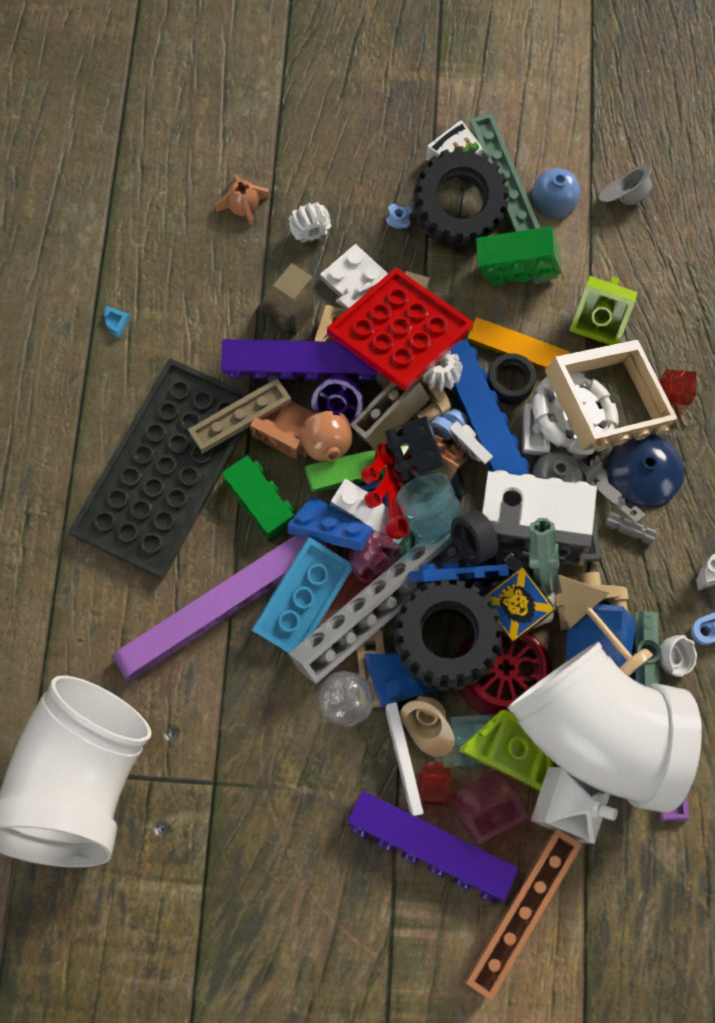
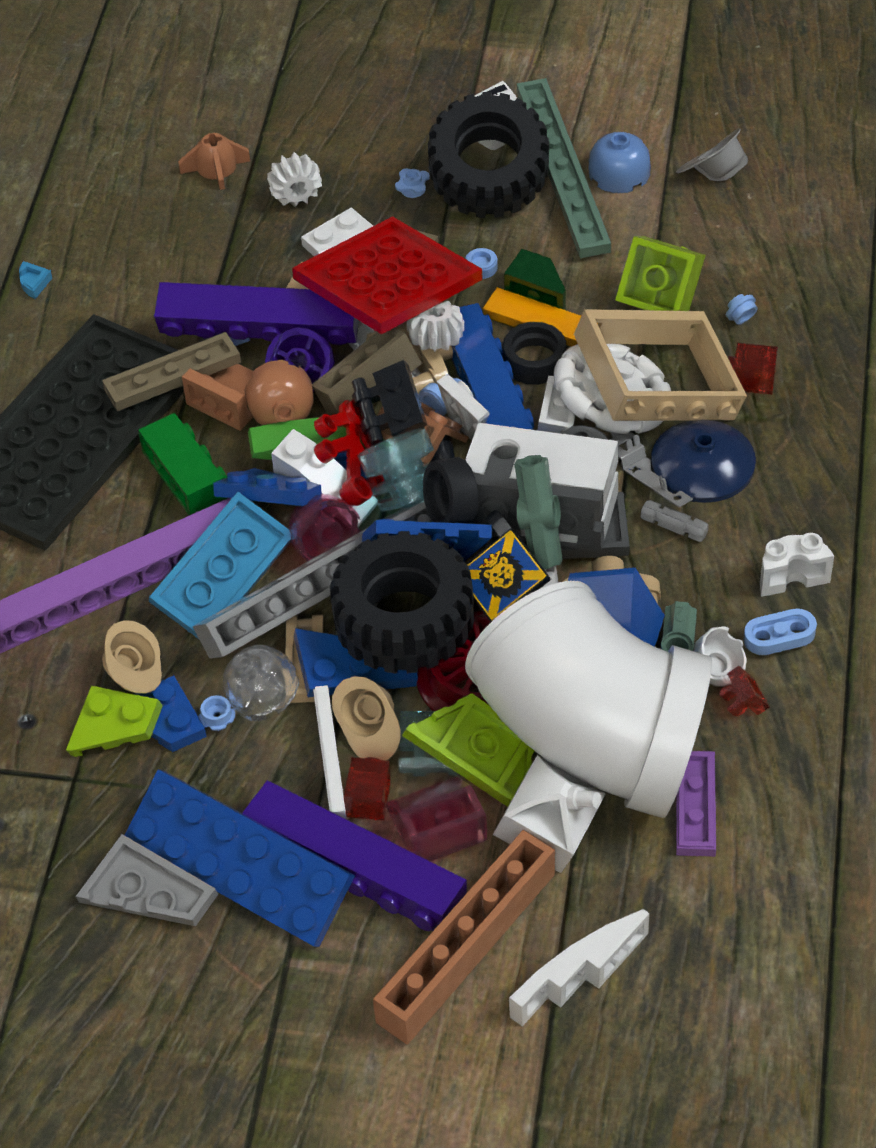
camera: 10 degrees right, 20 degrees down
dark tan wedge [257,263,314,334] -> none
green brick [477,226,562,286] -> none
tan piece [558,575,653,676] -> none
none -> lime wing [66,685,163,757]
none -> light grey wing [76,834,218,926]
none -> tan piece [102,620,162,694]
none -> blue plate [125,769,355,947]
none -> blue wing [133,676,207,752]
none -> light blue plate [198,695,235,731]
none -> light blue tile [465,248,498,279]
none -> dark green slope [504,249,566,310]
none -> white slope [509,909,650,1026]
none -> clear red tile [719,666,770,716]
none -> light blue plate [726,294,758,325]

